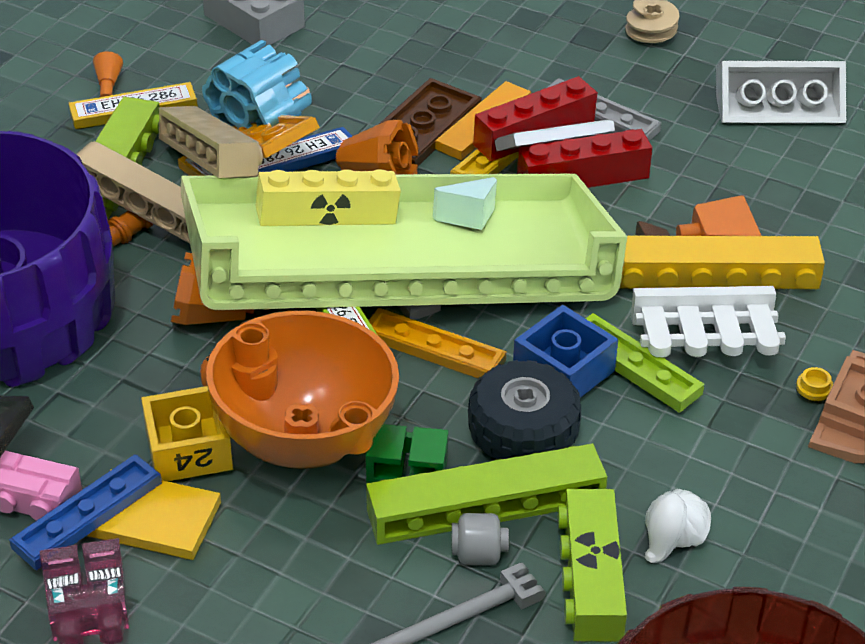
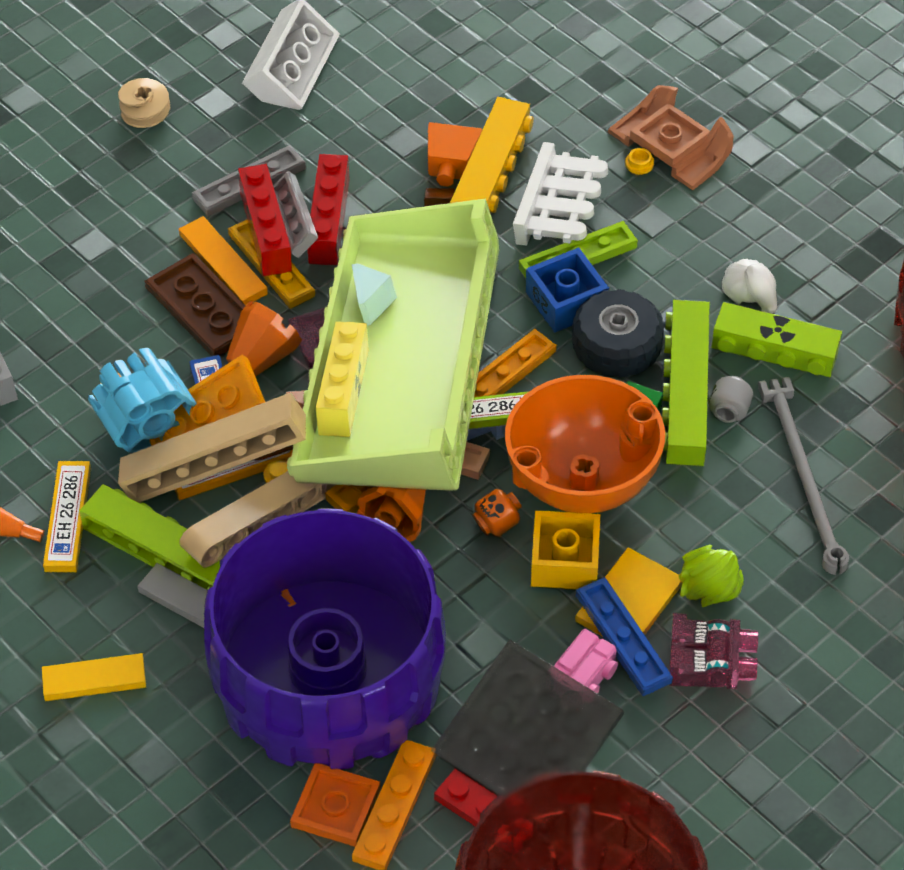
camera: 70 degrees left, 10 degrees up
none -> lime hair [679,544,744,607]

